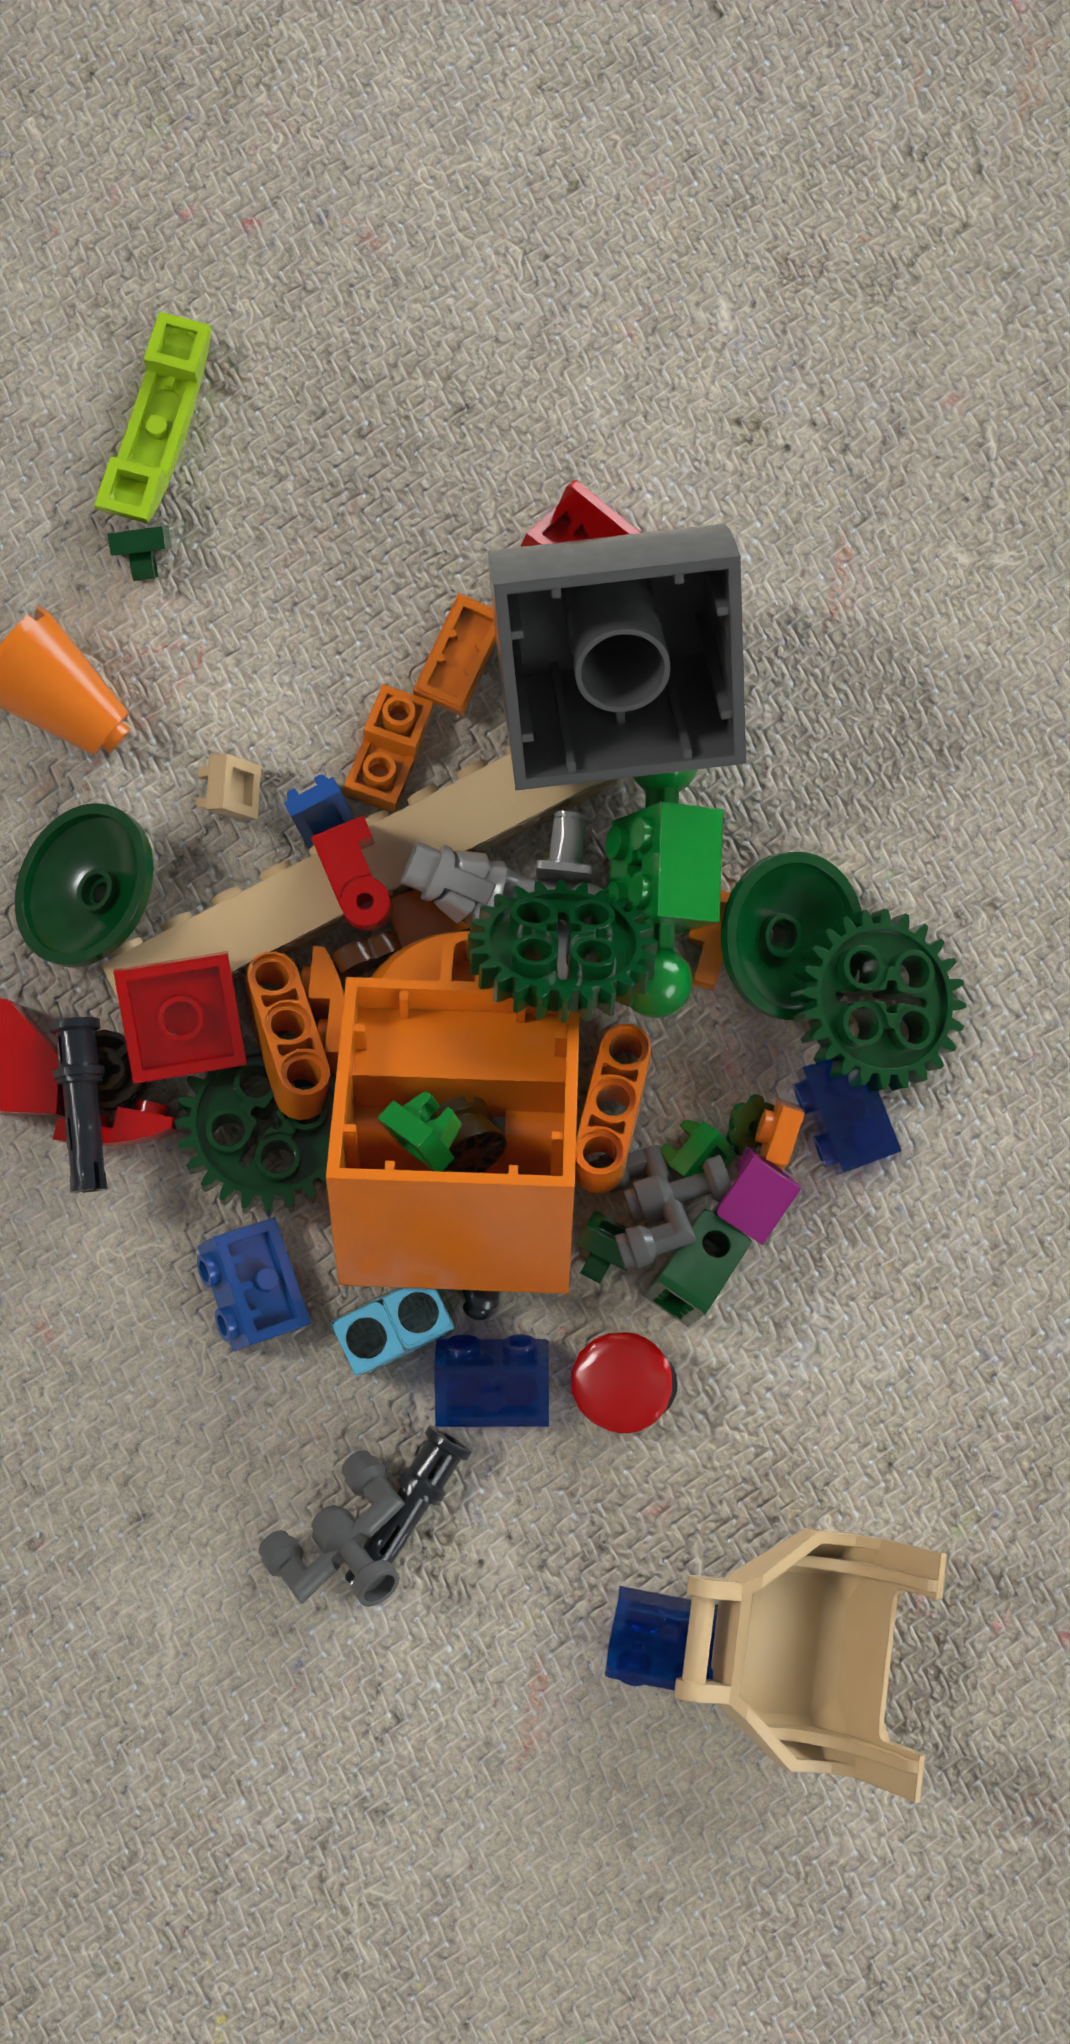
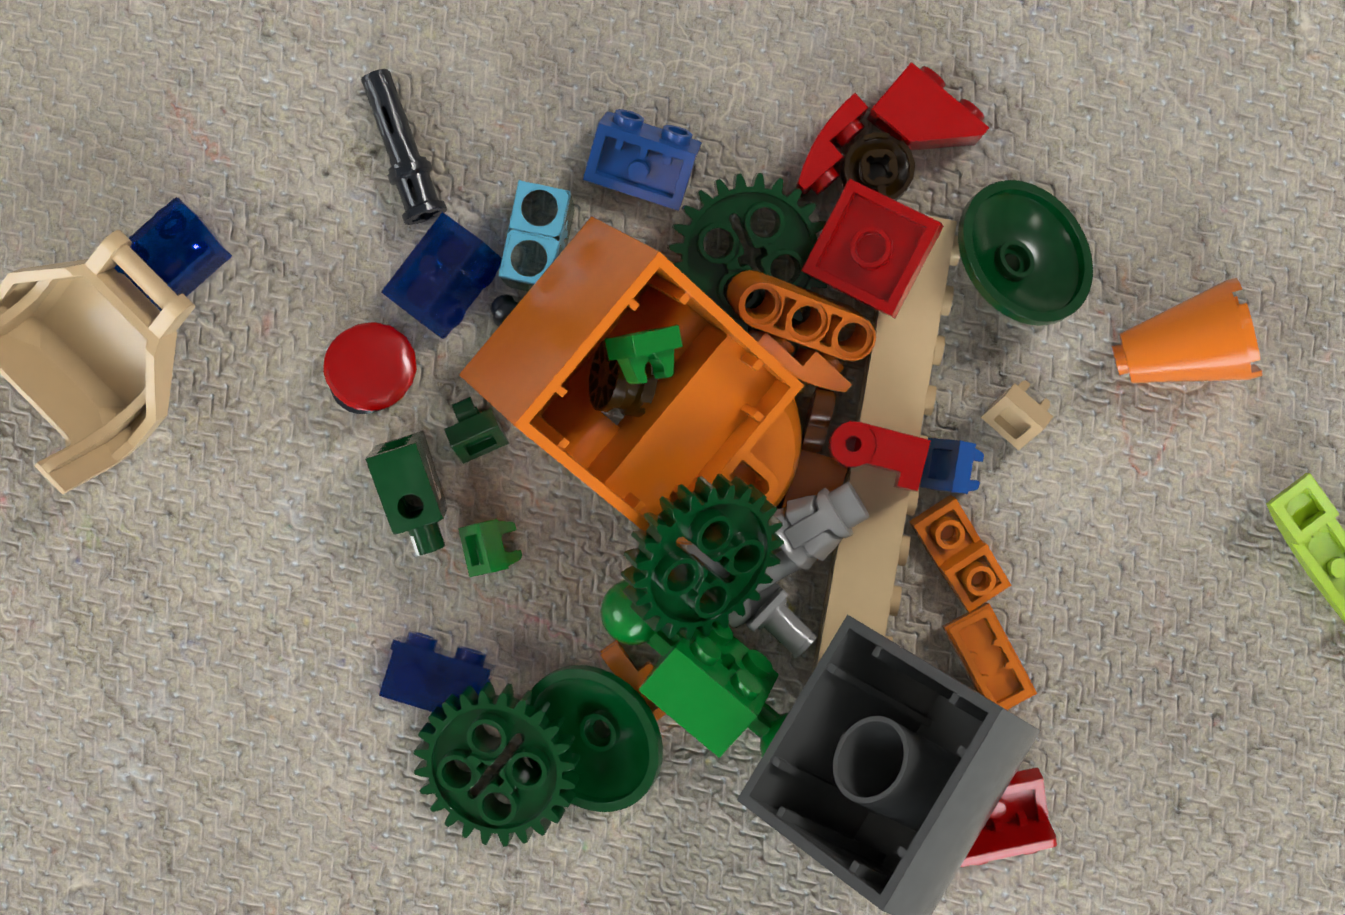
camera: 120 degrees right, 5 degrees up
black pin [49,1017,108,1193] -> none
dark green tile [107,525,172,581] -> none
dark grey piece [258,1450,405,1607] -> none
orange beam [575,1023,651,1194] -> none
dark grey piece [589,1145,731,1269] -> none
magenta panel [716,1147,802,1245] -> none
dark green plant [726,1094,774,1157] -> none
orange plate [738,1098,805,1176] -> none

